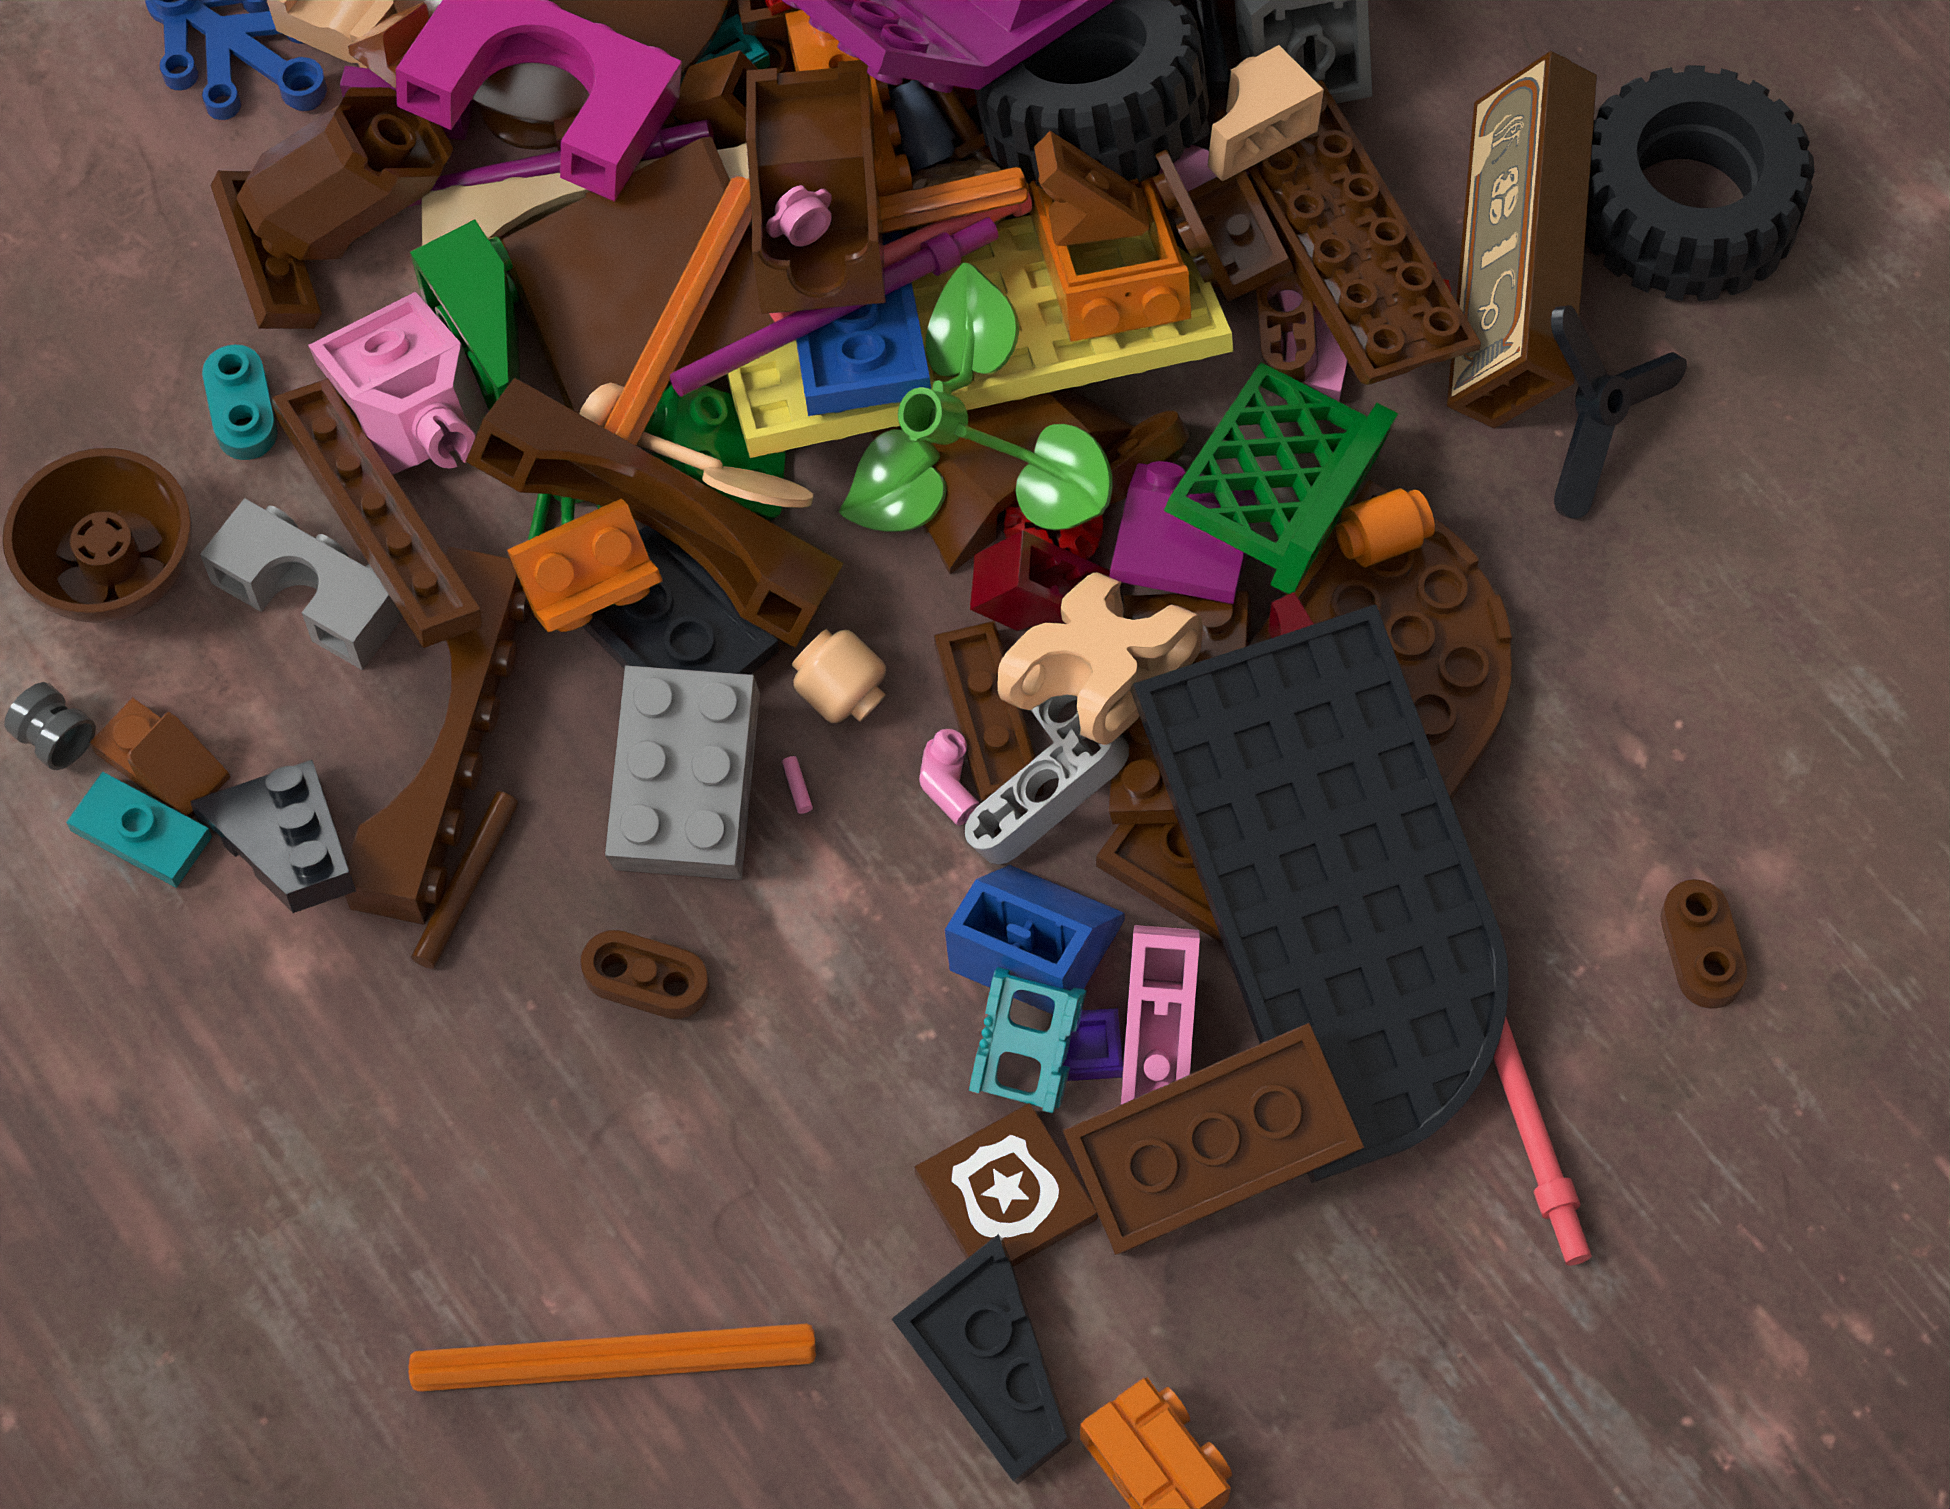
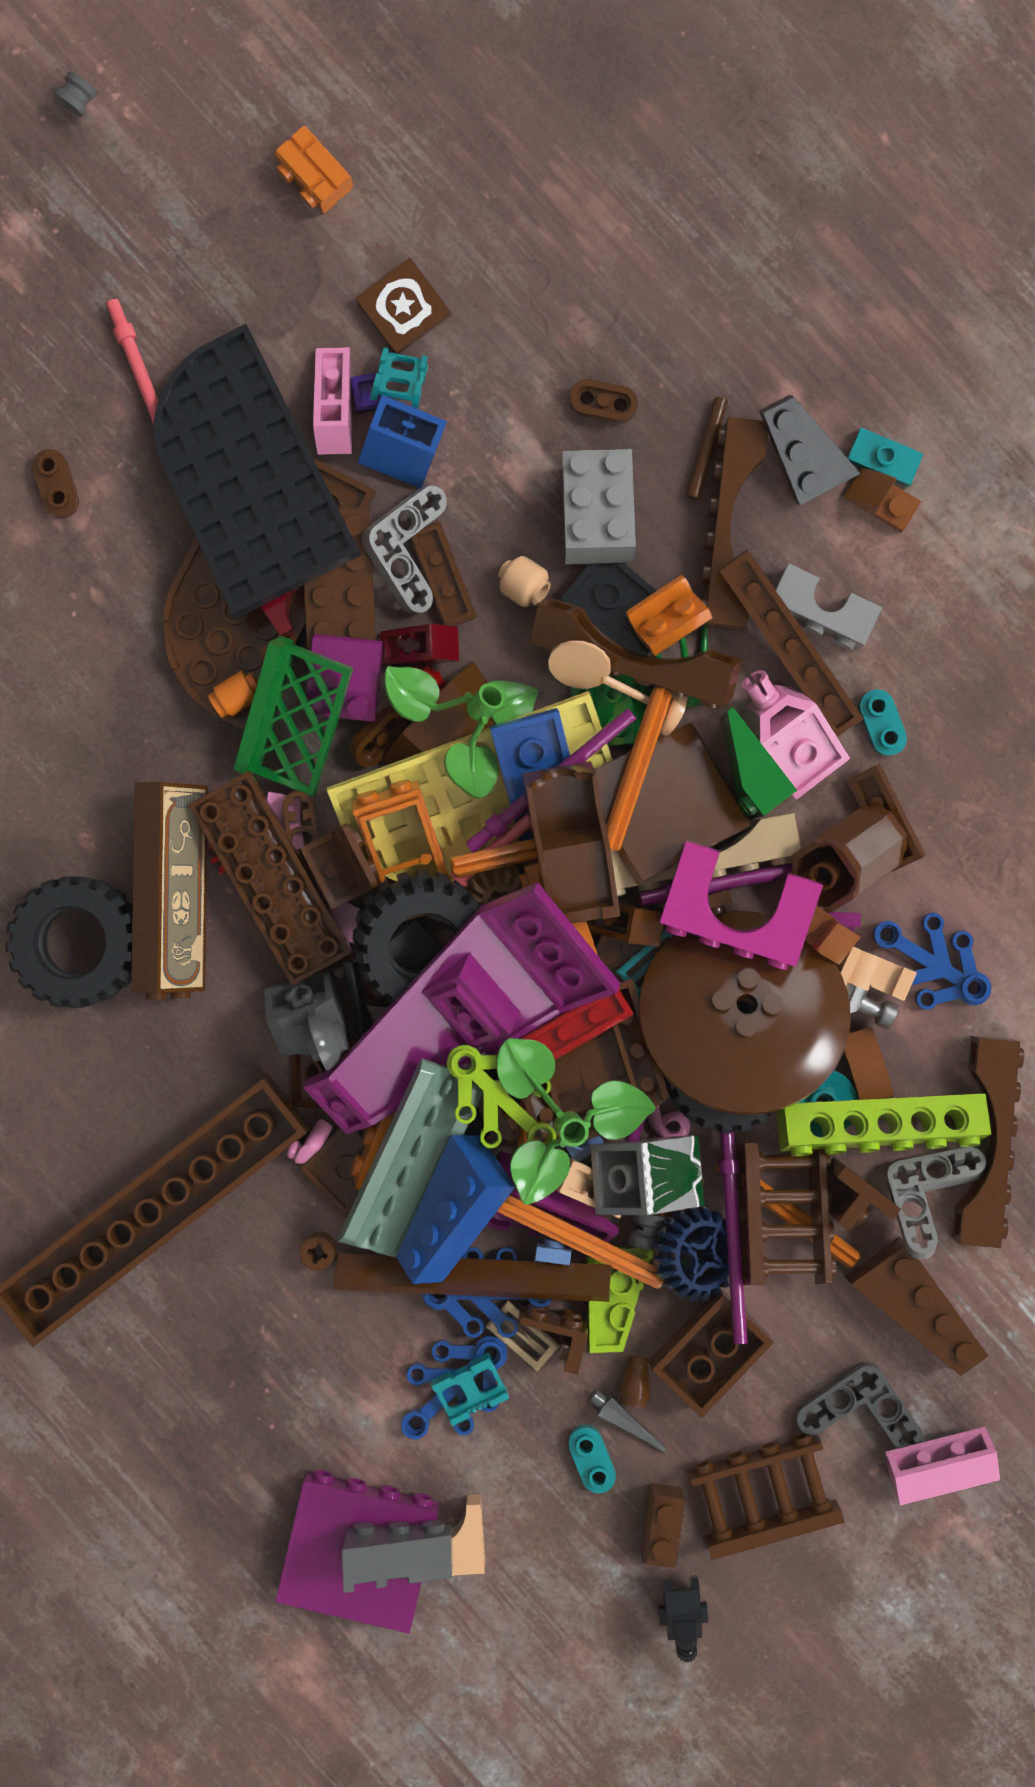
camera: 175 degrees right, 25 degrees up
reddish brown piece [3,448,192,623] -> none
dark grey wheel [4,682,96,771] -> none
orange axle [408,1323,816,1391] -> none
bright pink plate [766,185,832,247] -> none
bright pink piece [782,756,813,814] -> none
black wing [892,1234,1072,1484] -> none
bright pink arm [919,729,980,826] -> none
light nougat piece [997,572,1202,745] -> none
dark orange slope [1034,131,1150,246] -> none
reddish brown plate [1063,1023,1365,1255] -> none
light nougat arch [1207,45,1324,181] -> none
black piece [1551,305,1687,519] -> none

